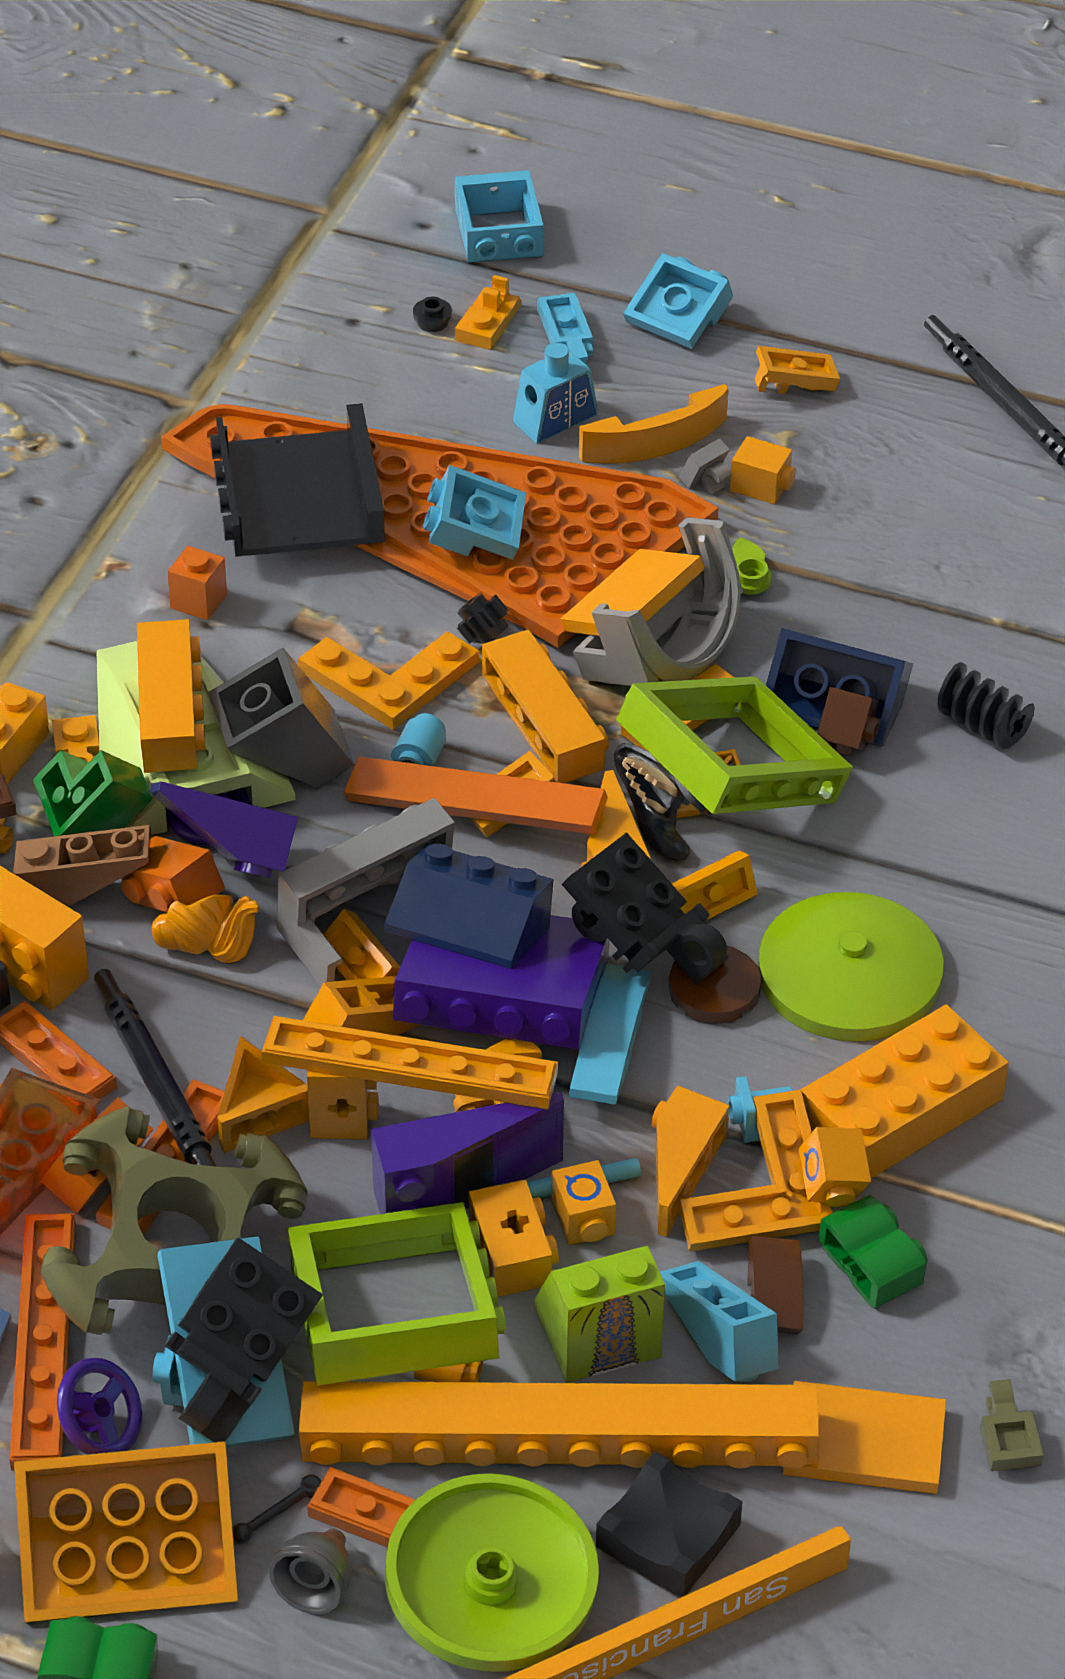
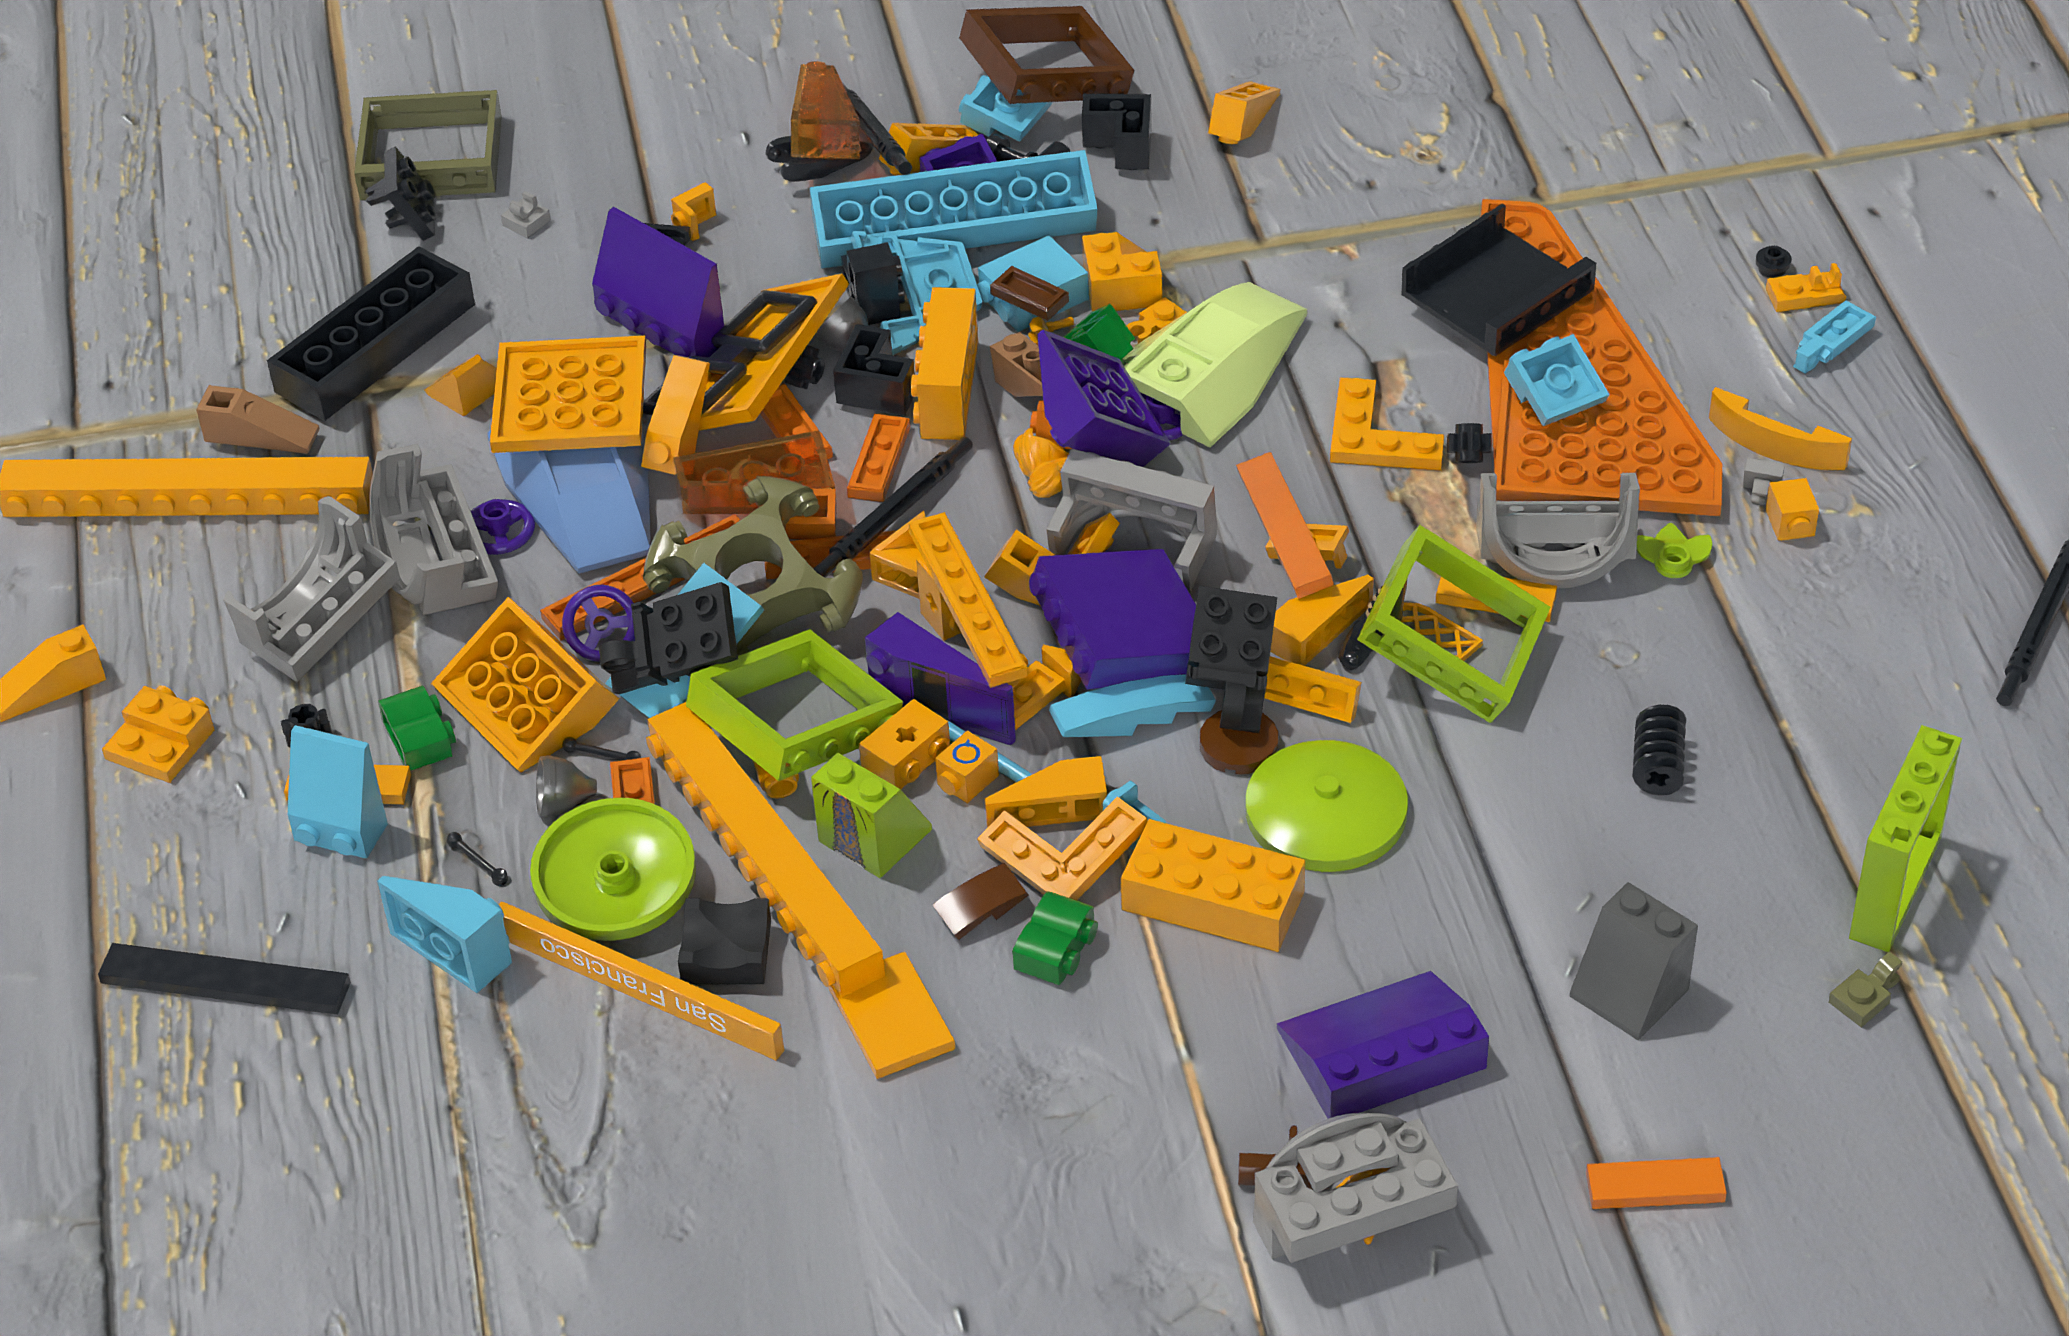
camera: 60 degrees right, 0 degrees up
light orange brick [137,619,206,773] -> none
orange brick [167,545,227,620] -> none
dark grey slope [209,647,355,788] -> none
dark blue slope [384,843,554,969] -> none
medium azure brick [391,713,446,766] -> none
medium azure window [455,170,543,263] -> none
light orange brick [482,629,609,783] -> none
medium azure torso [513,343,598,444] -> none
light orange tile [560,549,705,636] -> none
medium azure plate [623,253,733,349] -> none
medium azure slope [660,1261,779,1382] -> none
light orange plate [755,346,841,394] -> none
dark blue slope [766,628,913,745] -> none
light orange brick [798,1127,871,1207] -> none
reddish brown brick [817,687,880,756] -> none
olive plate [980,1379,1044,1471] -> none

